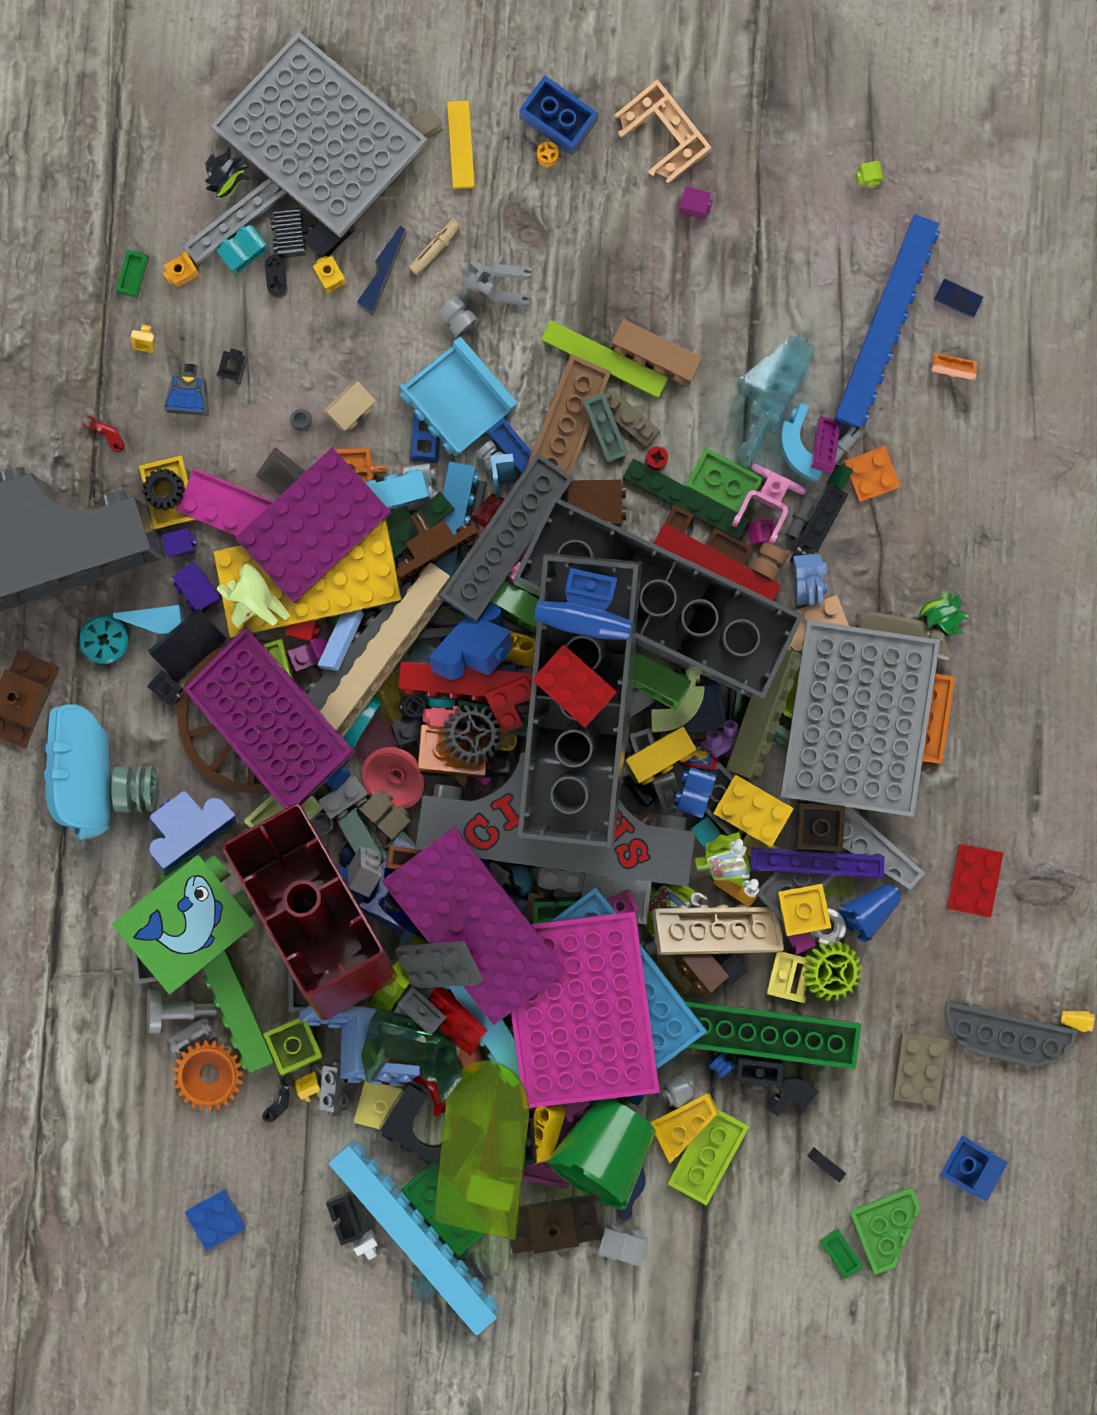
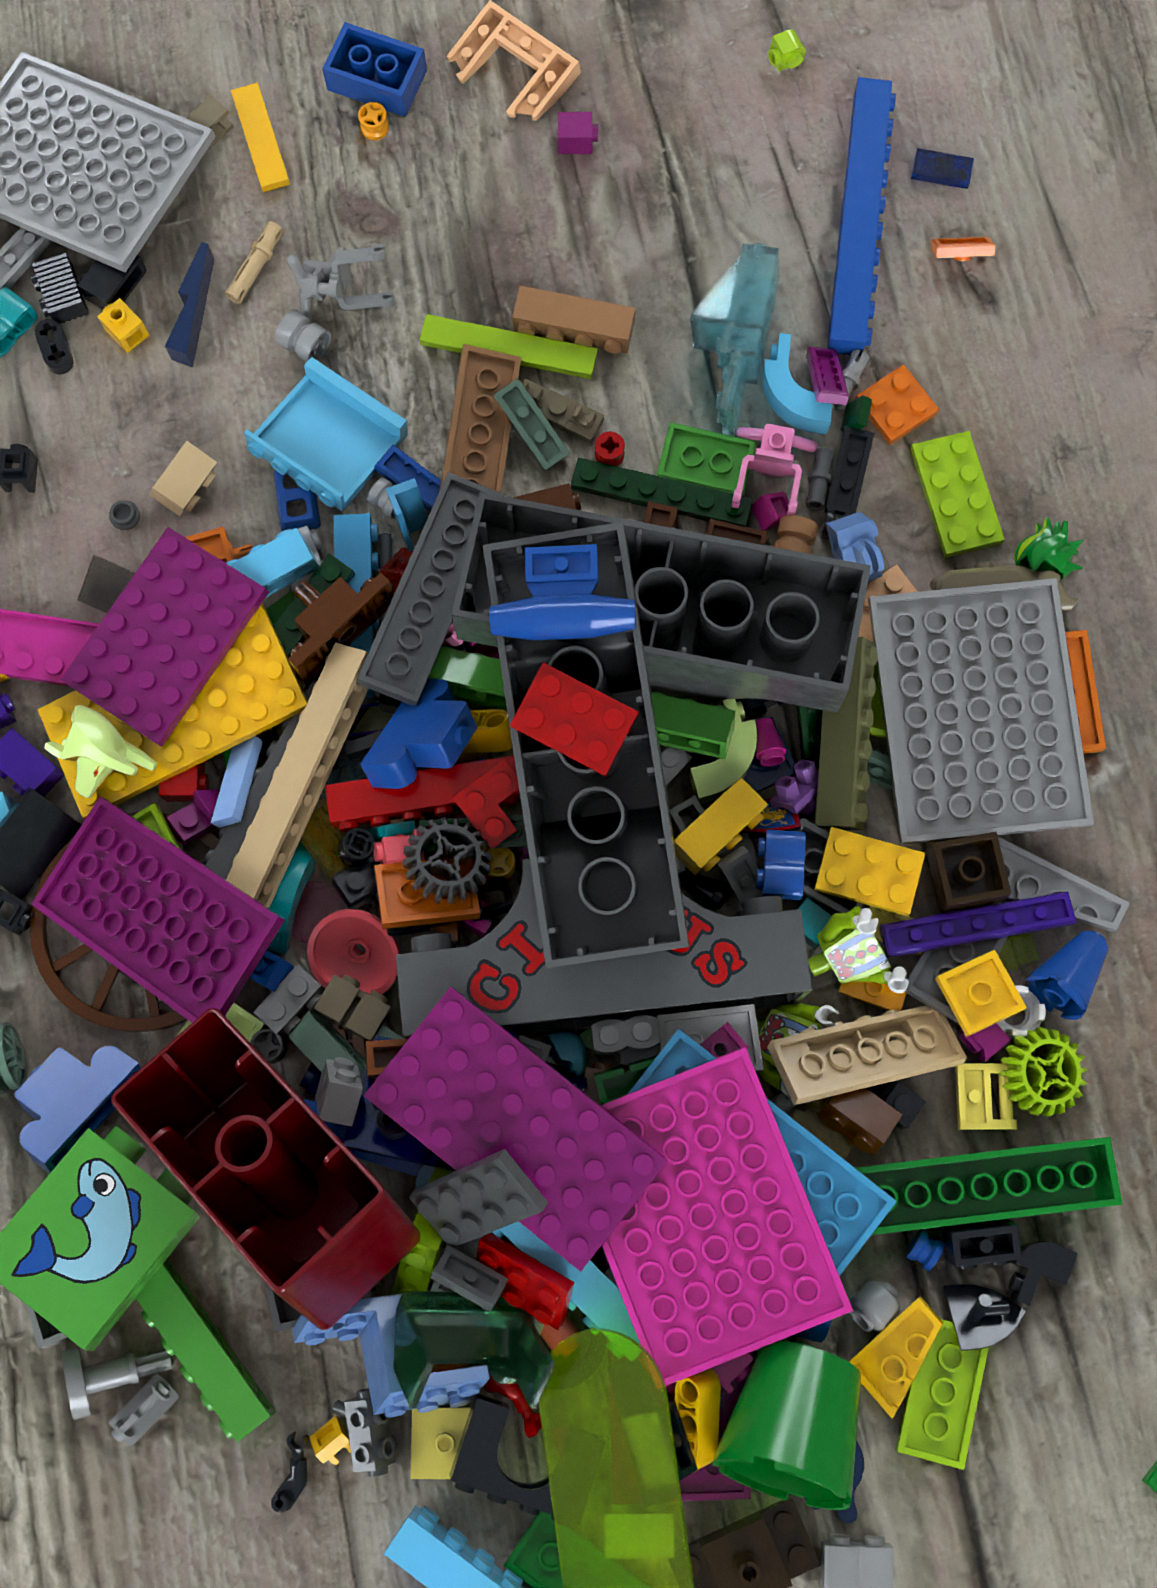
camera: 15 degrees left, 10 degrees down
orange gear [172,1039,244,1111] -> none
lime brick [263,1018,323,1076] -> none
black beam [807,1147,846,1183] -> none
none -> dark pink cone [755,718,787,767]
none -> lime plate [910,431,1005,558]
none -> black shield [943,1284,1025,1351]

